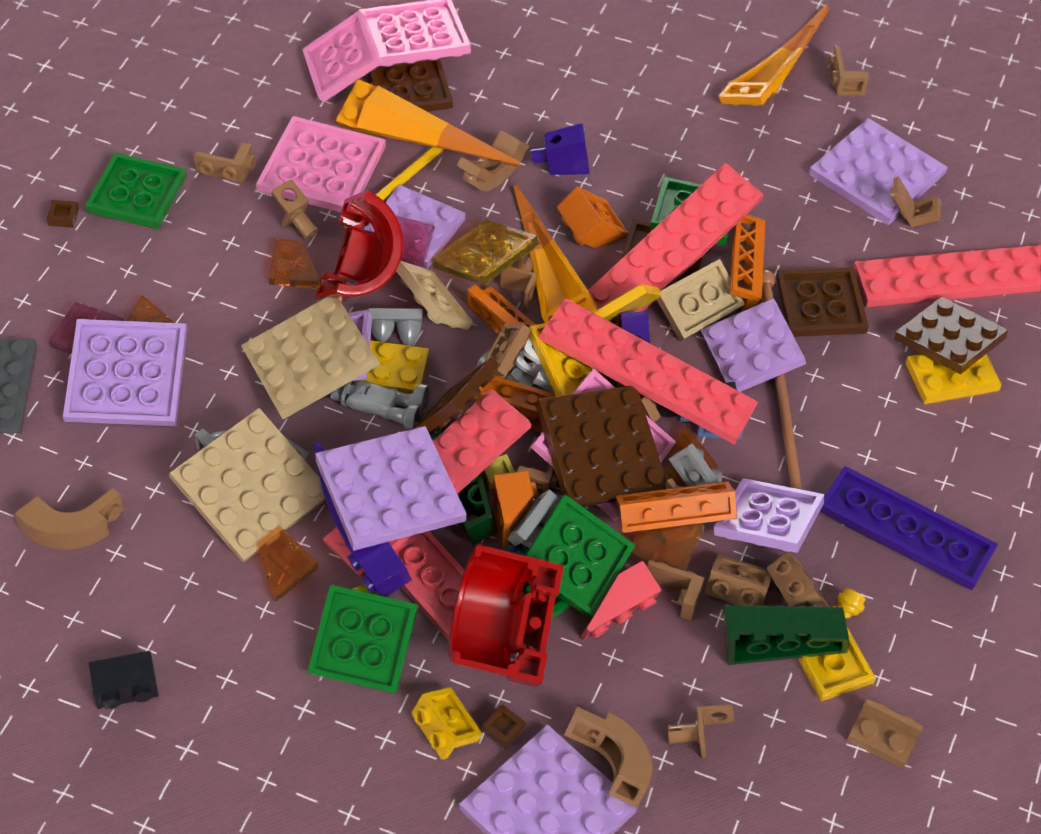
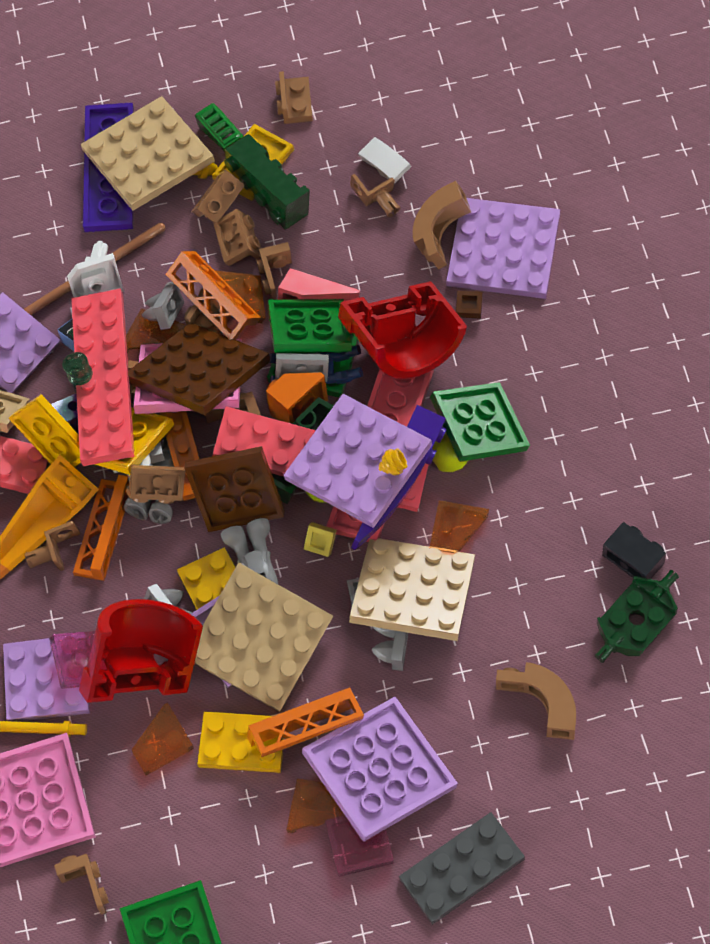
camera: 115 degrees left, 10 degrees up
medium nougat bracket [271,179,318,240] -> none
tan plate [396,261,474,330] -> none
yellow bracket [412,687,482,760] -> none
clear yellow plate [431,220,539,285] -> none
lavender plate [714,478,824,553] -> none
none -> clear green wheel [62,352,93,385]
none -> white piece [67,241,124,297]
none -> tan plate [81,96,215,211]
none -> green slope [195,103,244,151]
none -> yellow plate [197,712,285,773]
none -> orange fence [247,687,364,757]
none -> white slope [358,137,412,183]
none -> yellow plate [379,448,407,476]
none -> dark green plate [595,570,679,663]

